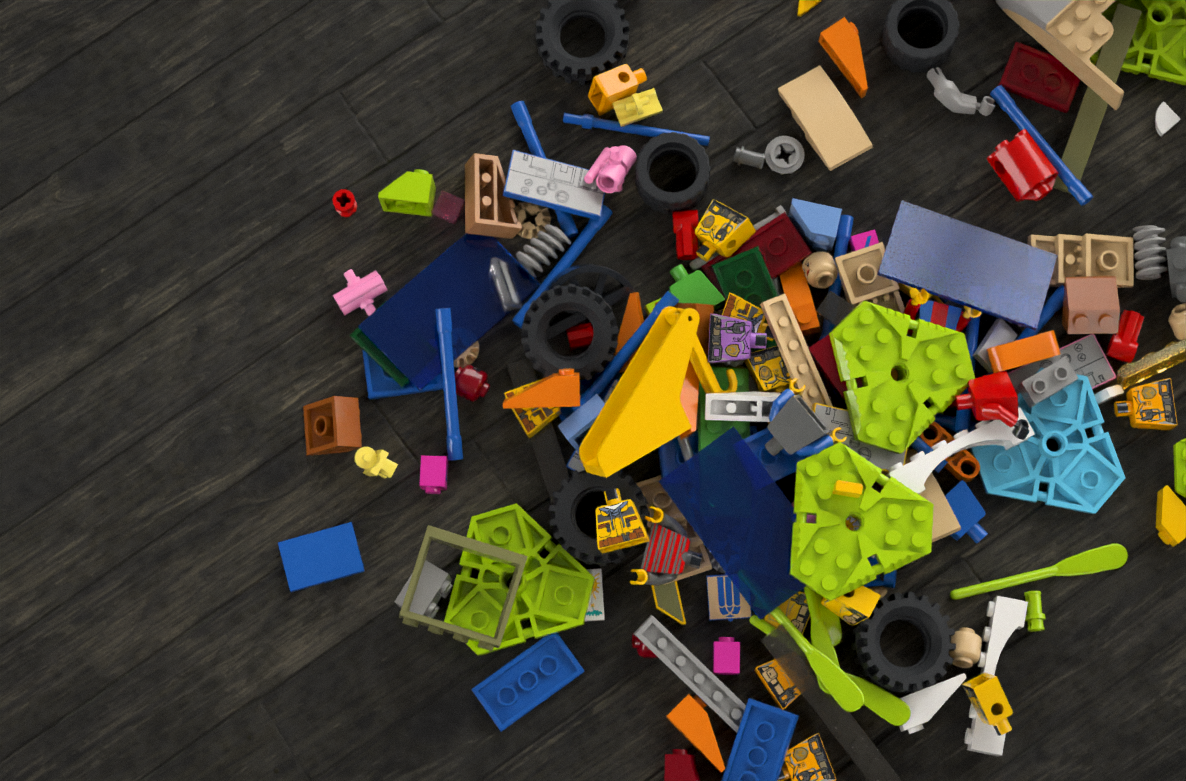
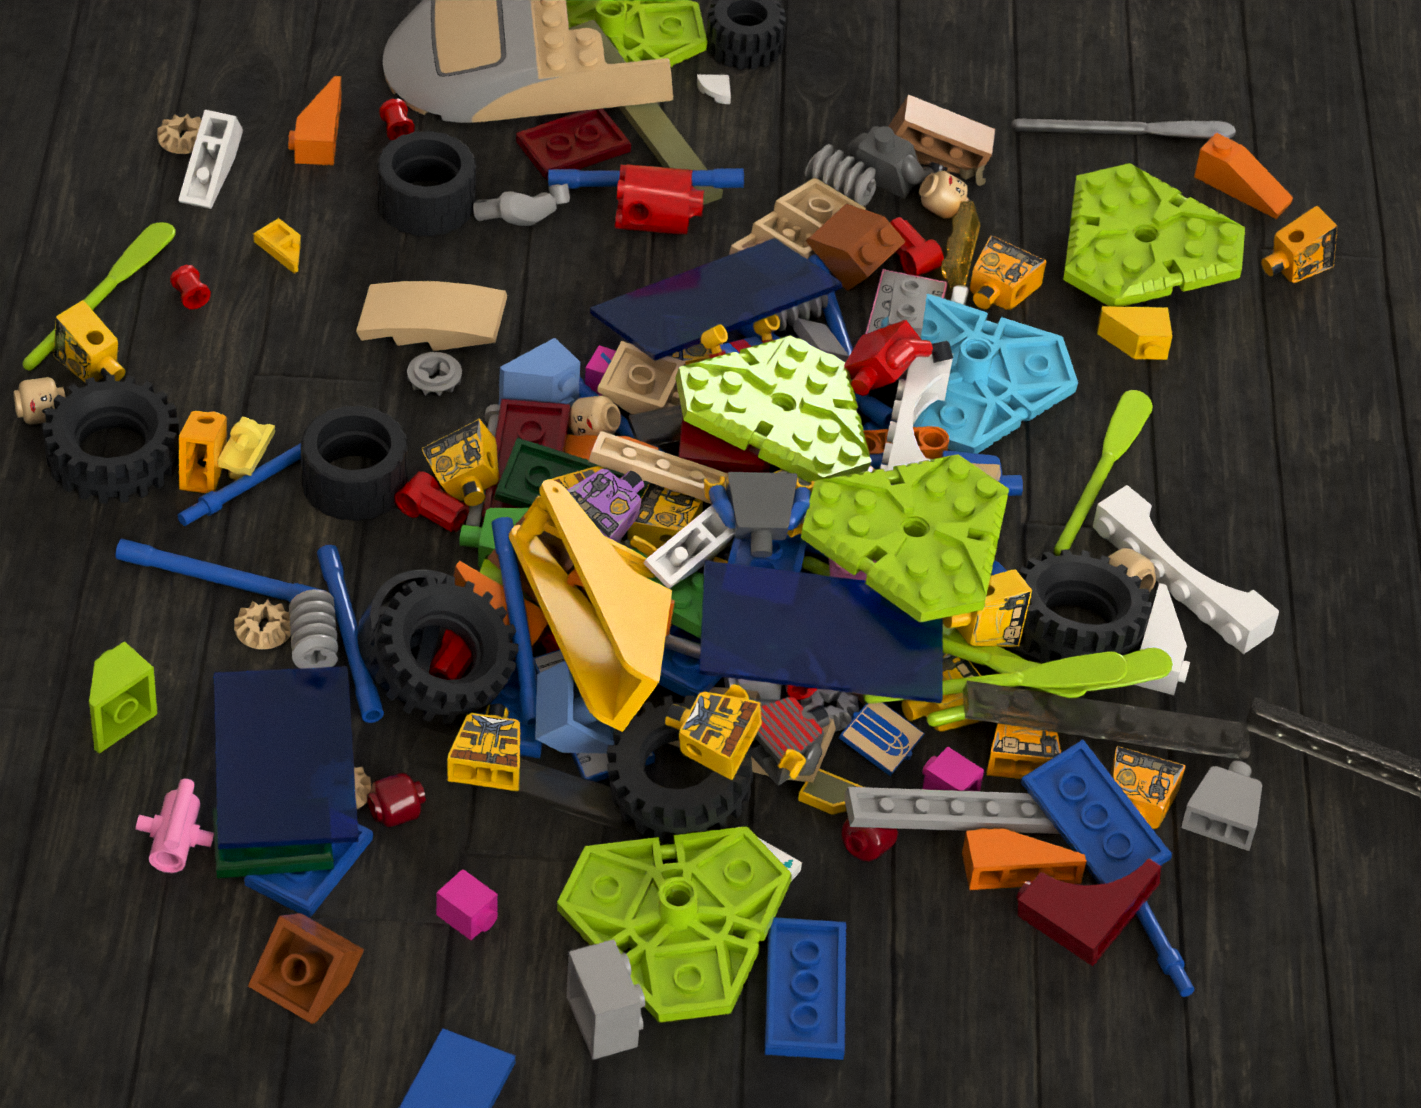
camera: 60 degrees left, 30 degrees down
red bush [332,189,357,217] -> none
light yellow hips [354,447,398,478] -> none
olive window [399,525,528,651] -> none
clear pink plate [432,190,465,224] -> none
blue piece [435,308,463,460] -> none
medium nougat wedge [465,153,522,239] -> none
clear slope [490,257,522,312] -> none
tile [503,150,605,221] -> none
orange slope [503,368,580,409] -> none
bright pink pin [584,146,637,193] -> none
dark grey pin [733,146,765,169] -> none
orange slope [819,17,868,98] -> none
yellow tile [833,480,863,498] -> none
yellow torso [962,672,1013,736] -> none
orange beam [987,330,1061,373] -> none
lime pin [1024,591,1046,632] -> none

